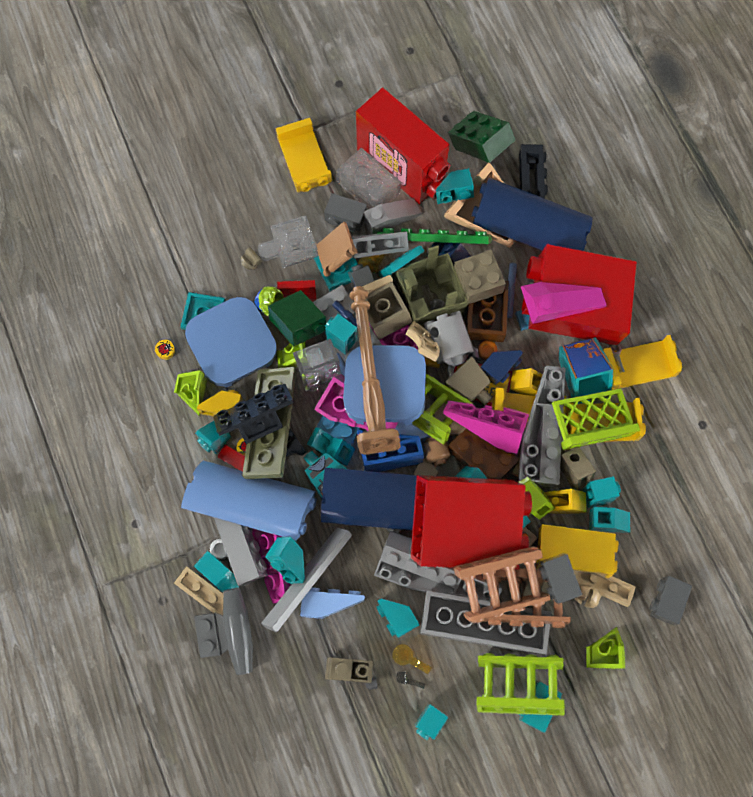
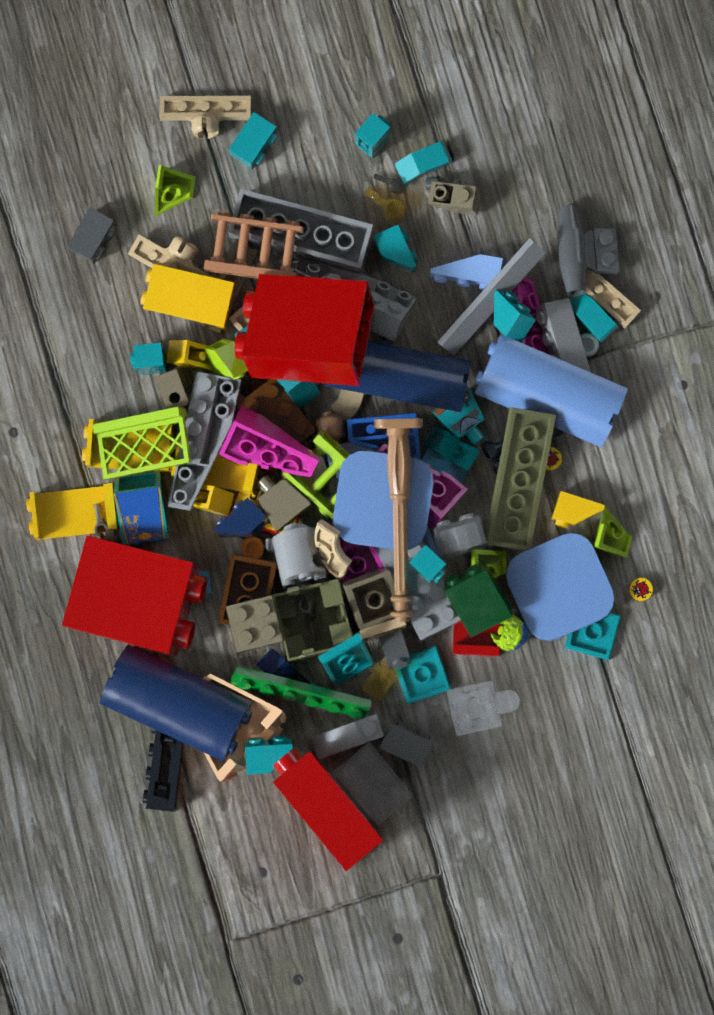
camera: 170 degrees left, 10 degrees up
teal slope [195,421,231,454] -> none
black bracket [213,384,294,444] -> none
red sticker [217,445,245,472] -> none
dark tan plate [241,247,262,270] -> none
yellow panel [276,118,332,193] -> none
medium nougat piece [315,222,358,277] -> none
dark blue piece [332,300,358,329] -> none
light grey slope [352,232,409,258] -> none
dark green brick [448,111,516,163] -> none
nougat fence [454,546,551,623] -> none
lime fence [477,653,565,716] -> none
medium blue bar [507,263,517,318] -> none
dark pink wedge [521,282,607,324] -> none
dark grey brick [539,553,582,604] -> none
teal slope [589,507,630,533] -> none
none -> tan plate [159,96,251,139]
none -> teal slope [395,141,452,184]

